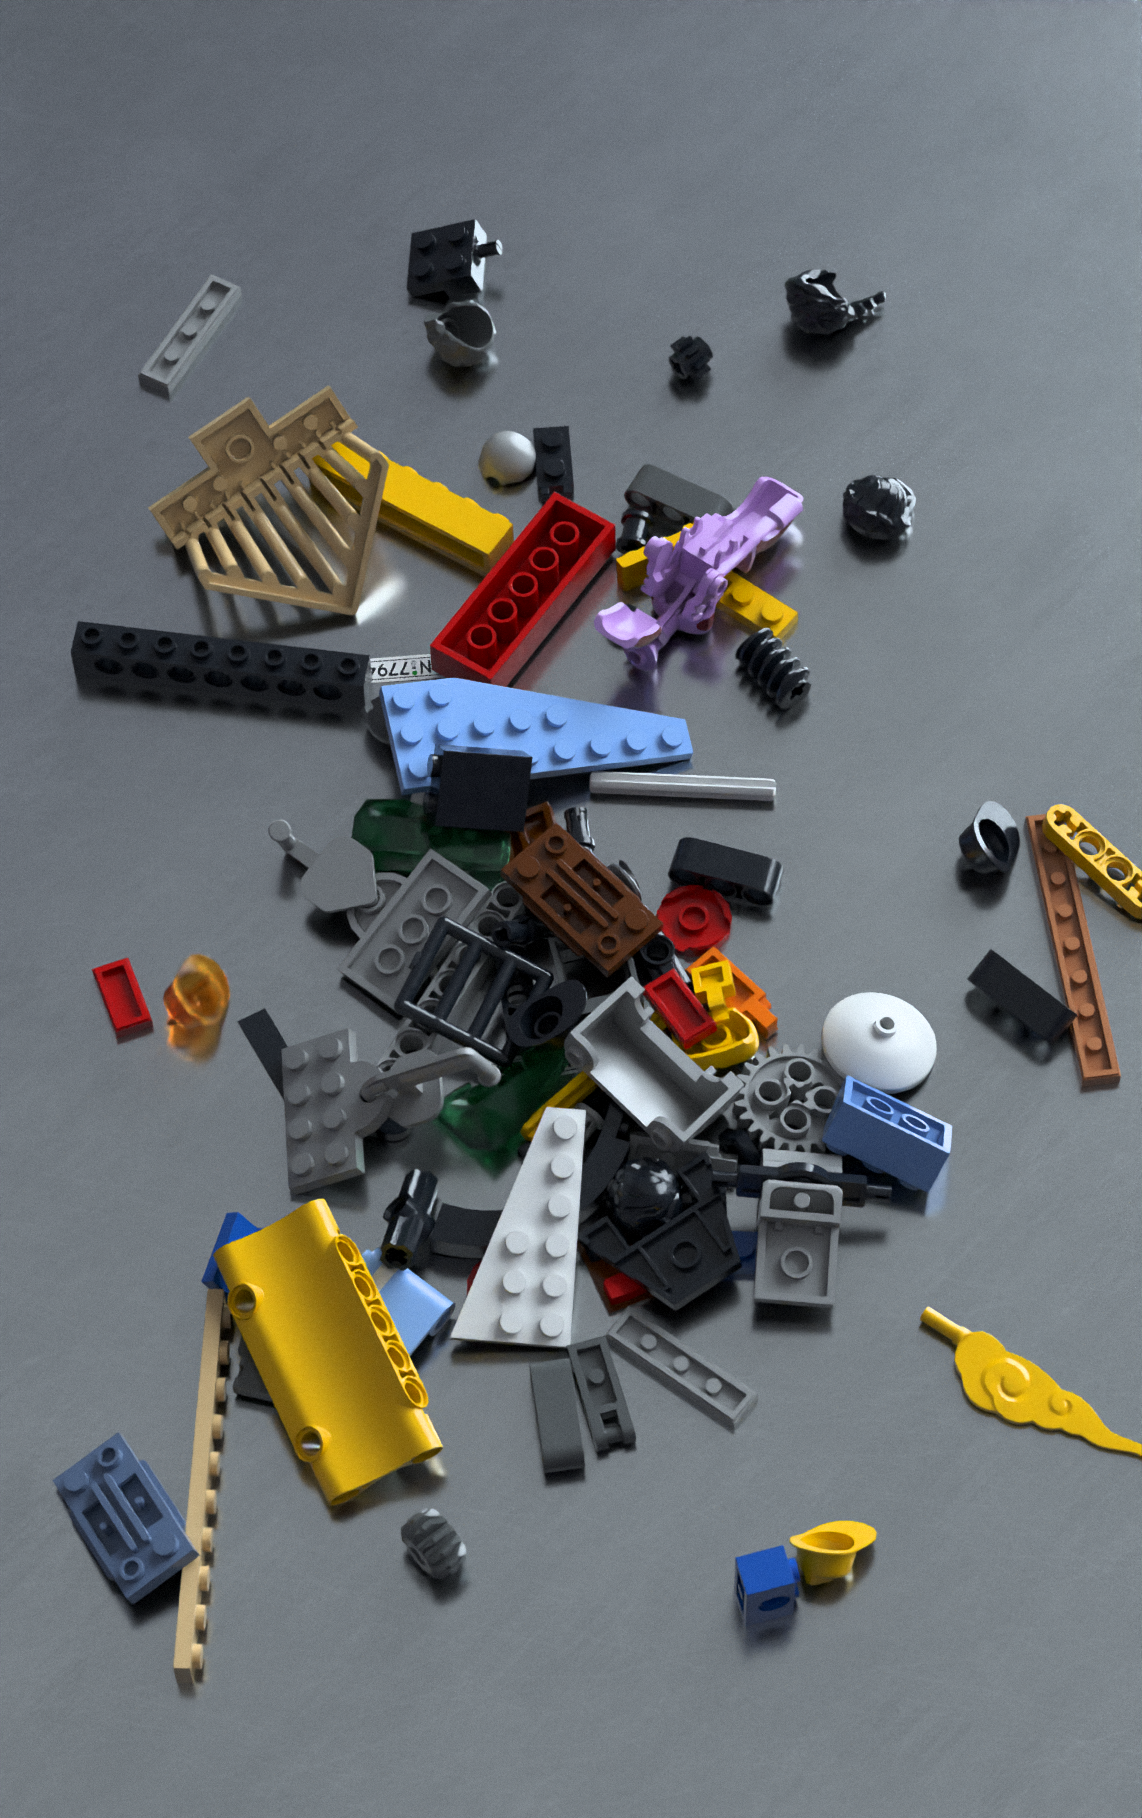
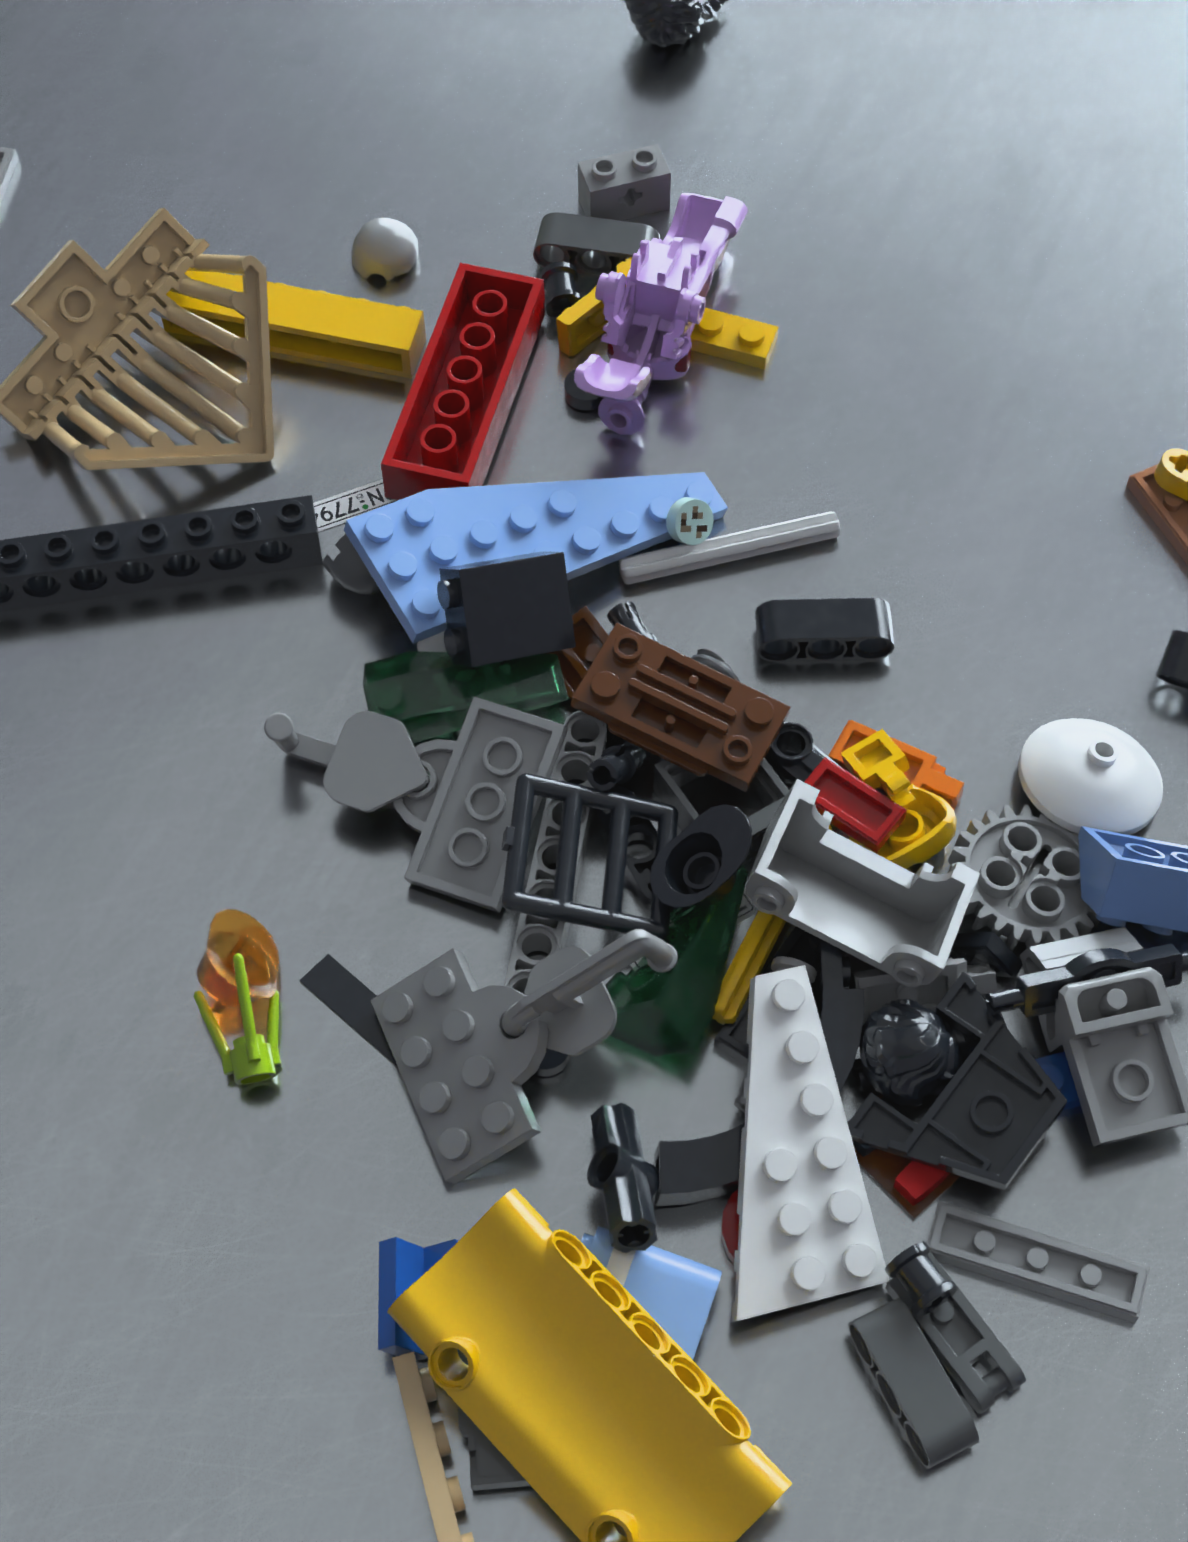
camera: 20 degrees left, 0 degrees up
red tile [92,957,153,1038] -> none
black plate [406,219,502,298] -> none
dark grey hair [423,300,497,367] -> none
black hinge [533,426,574,506] -> none
red tile [656,885,732,957] -> none
black gear [669,335,713,380] -> none
black piece [735,627,811,709] -> none
black hair [843,475,916,541] -> none
black piece [959,801,1020,874] -> none
none -> lime plant [193,953,281,1085]
none -> light grey brick [578,144,671,221]
none -> light aqua tile [666,497,714,545]
none -> black bush [885,1241,958,1317]

